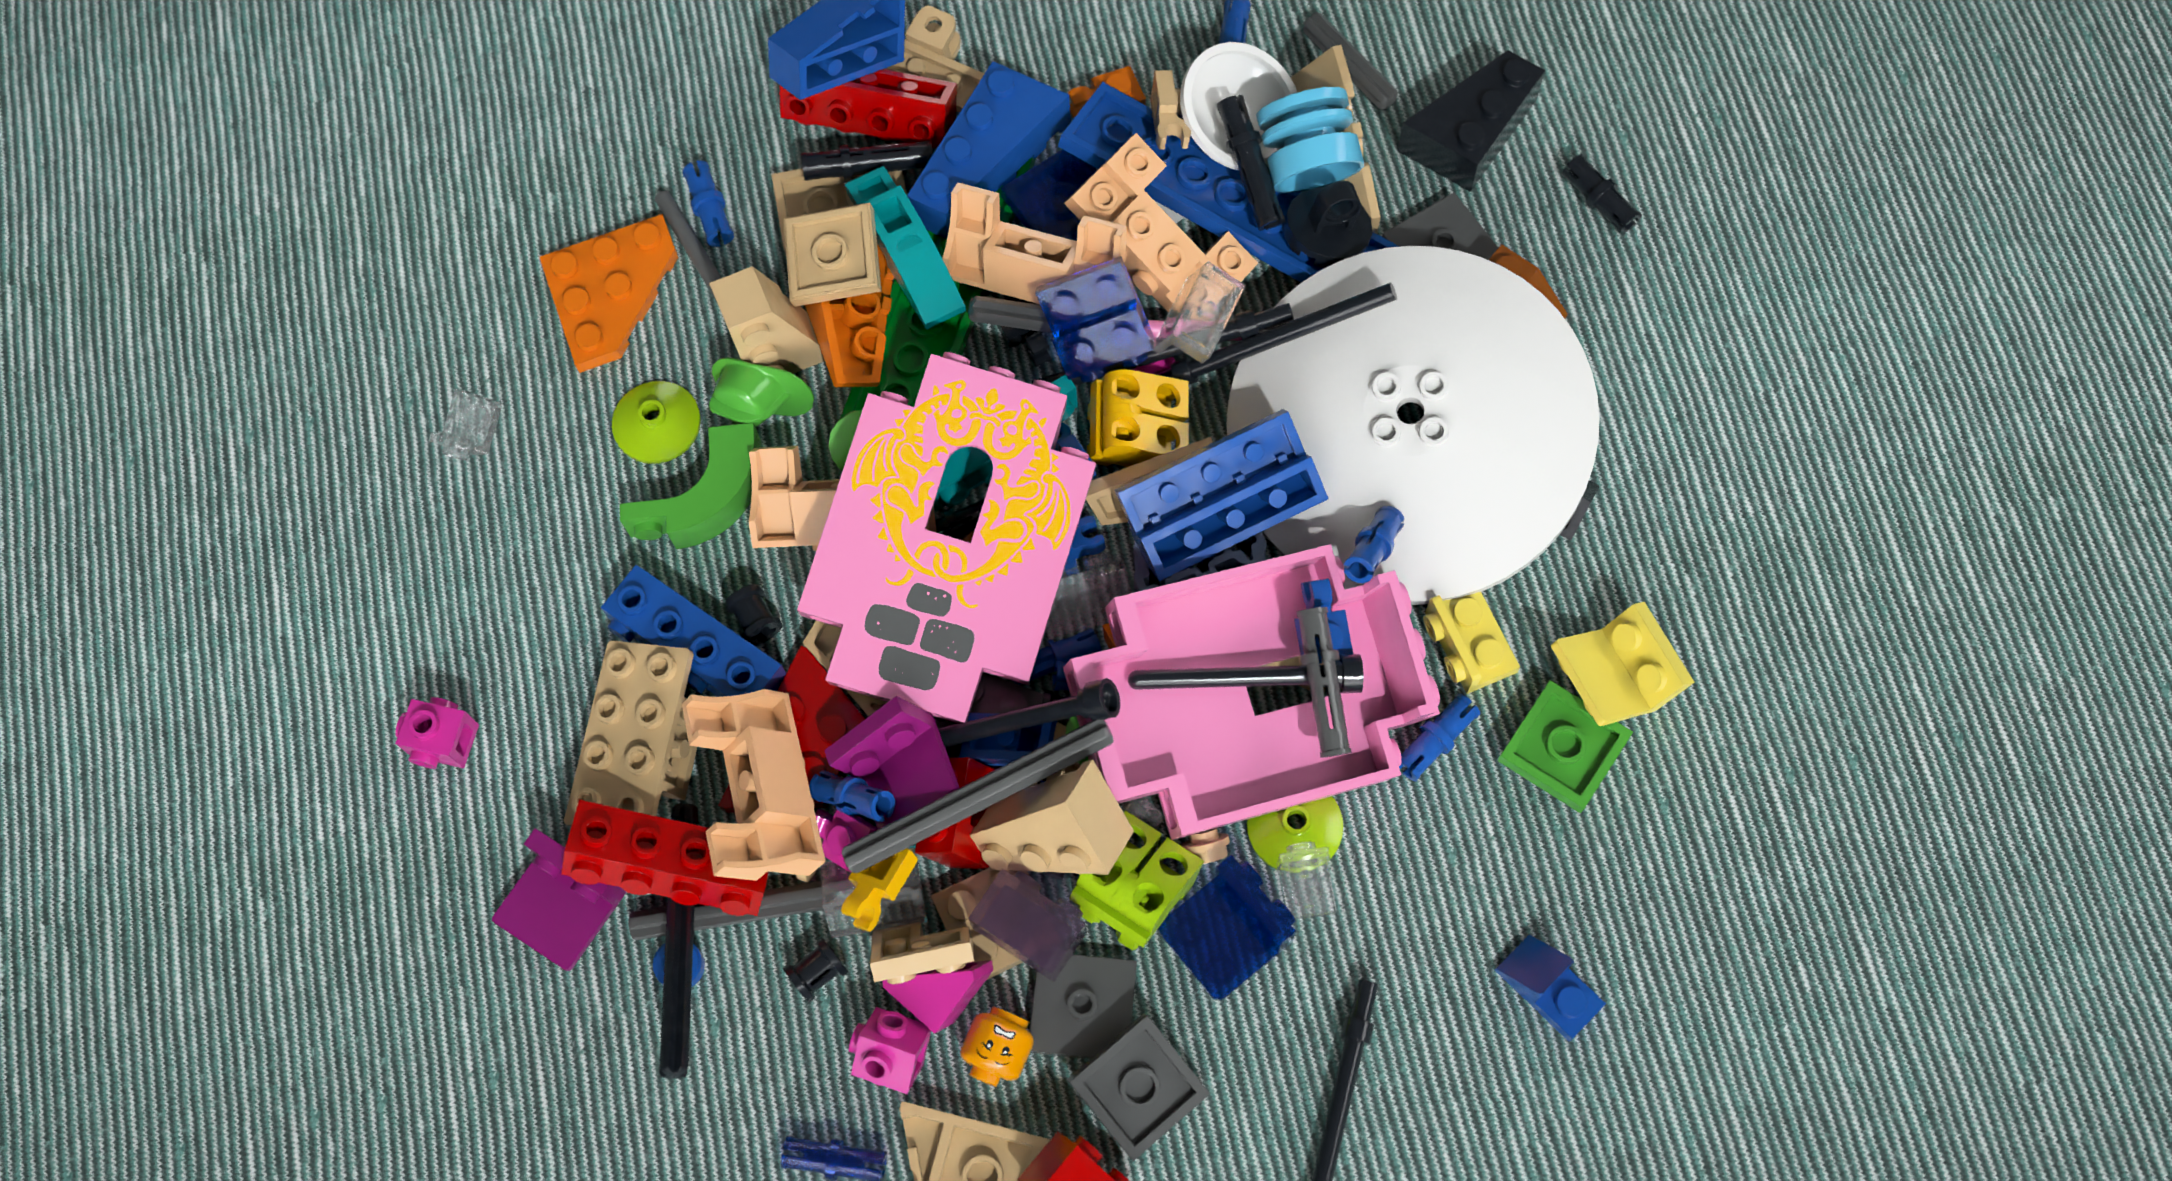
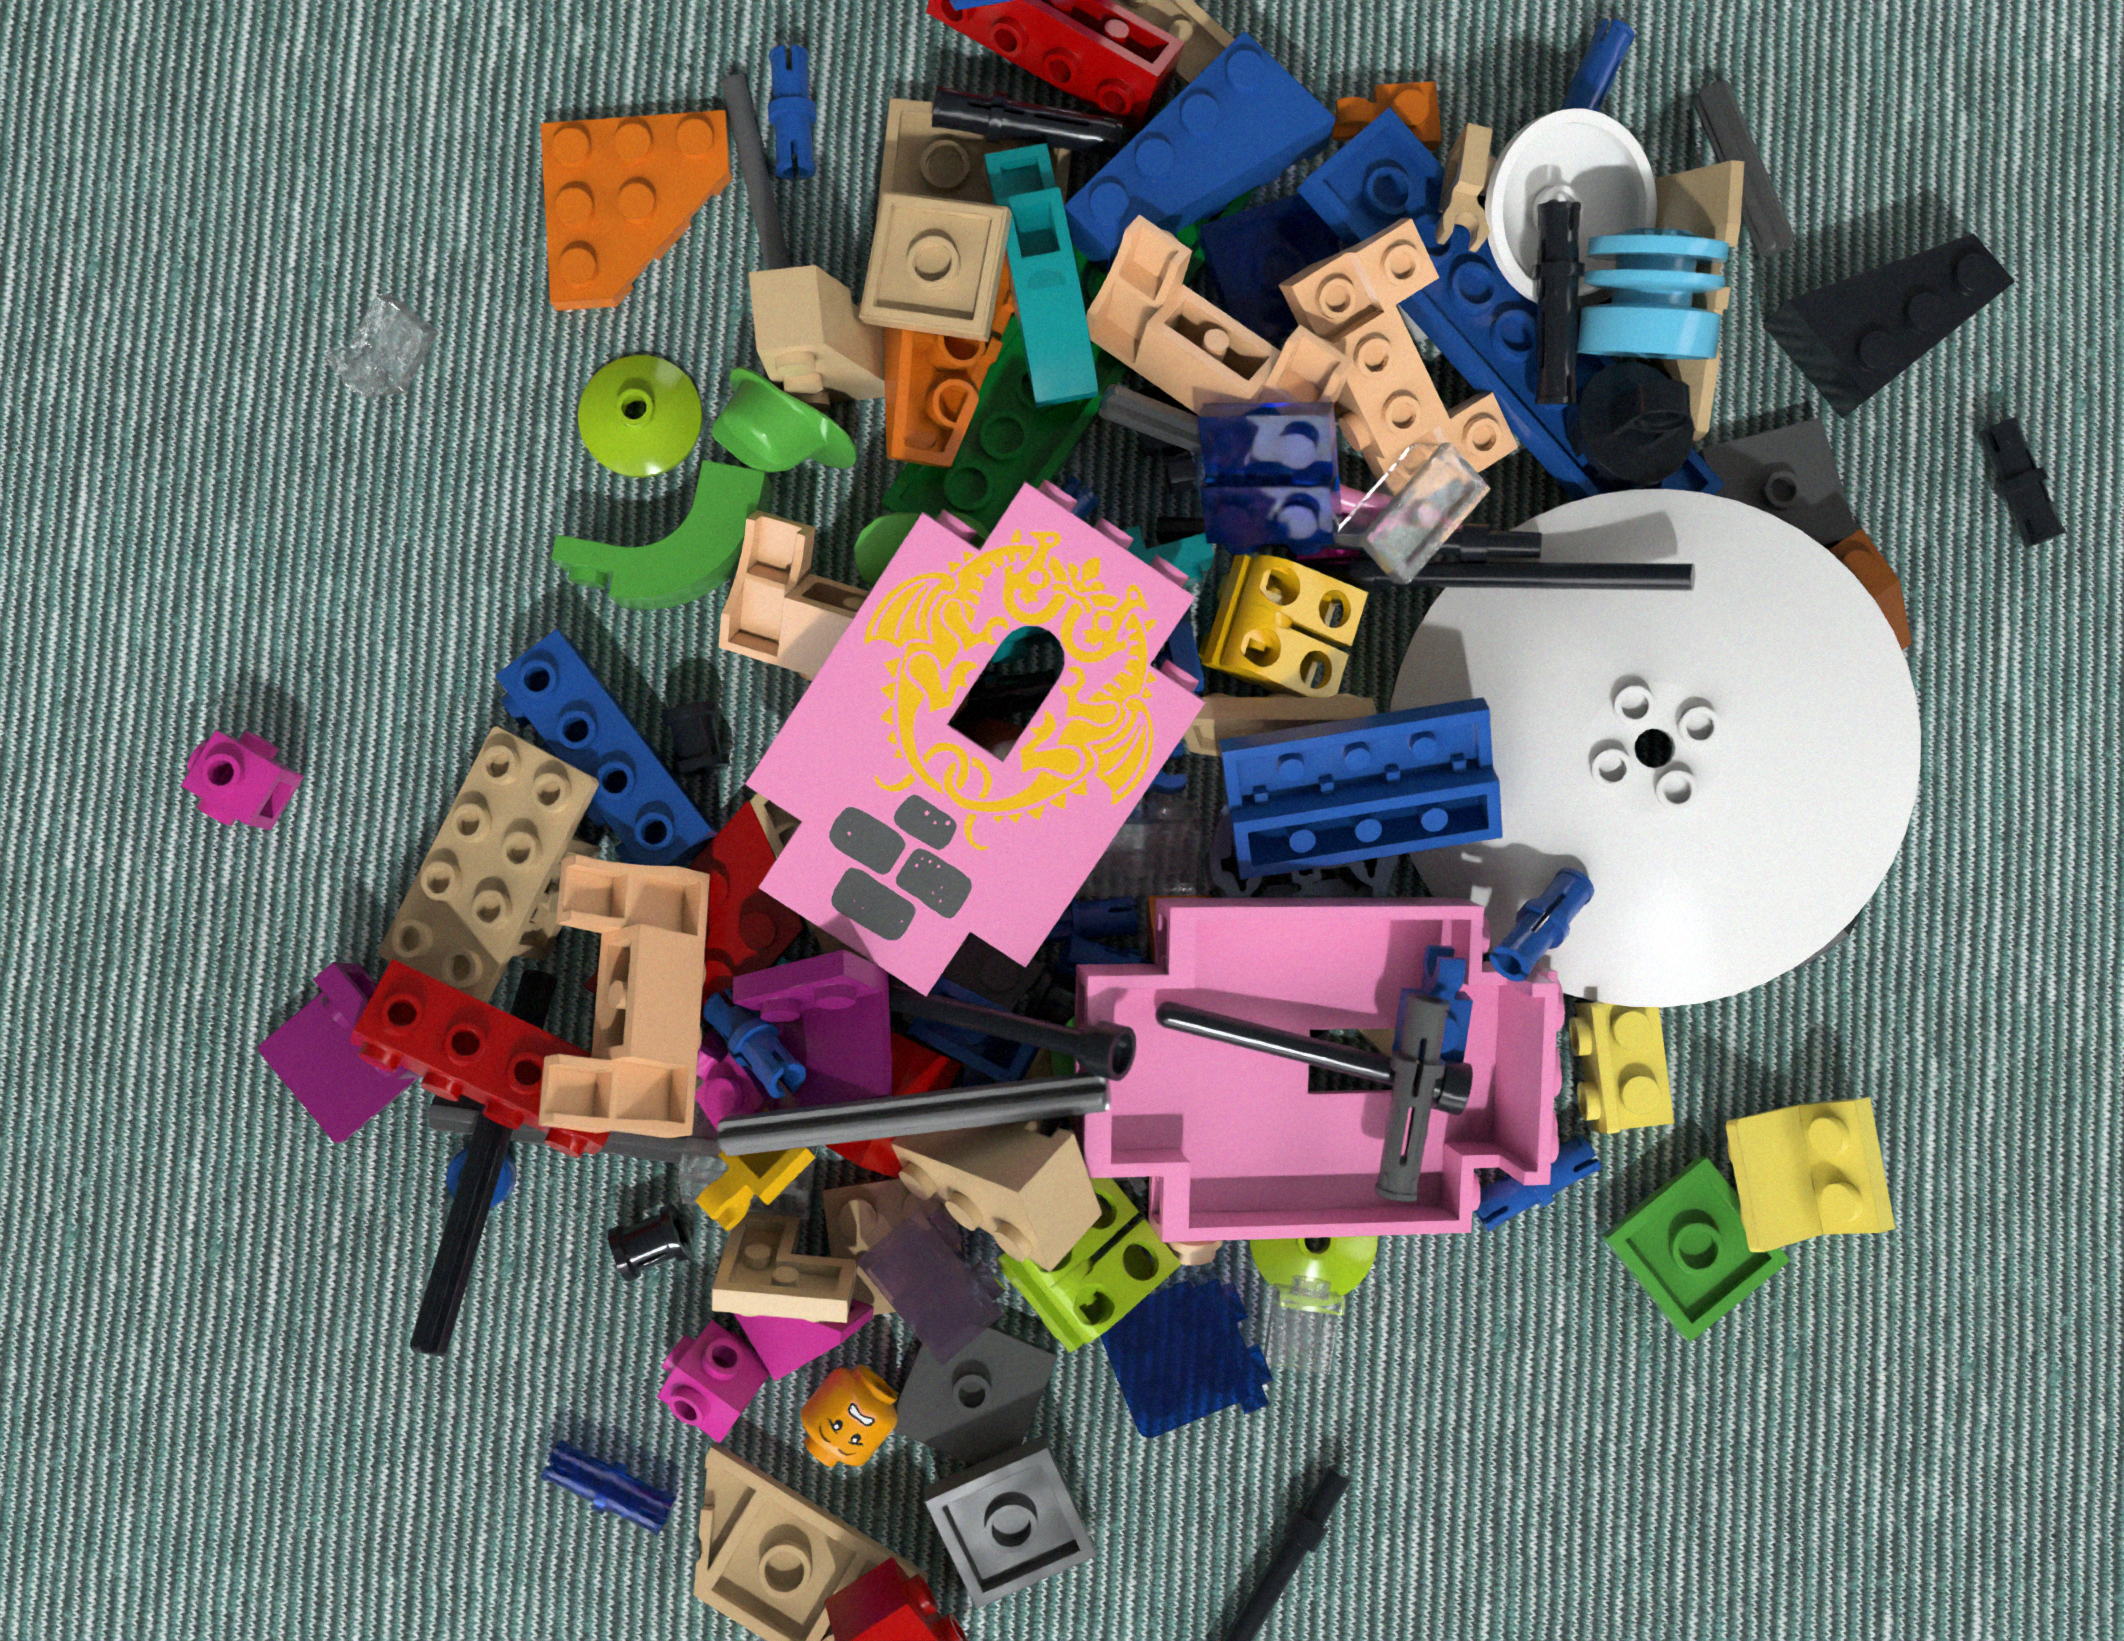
camera: 10 degrees right, 15 degrees up
blue slope [1495,934,1606,1042] -> none

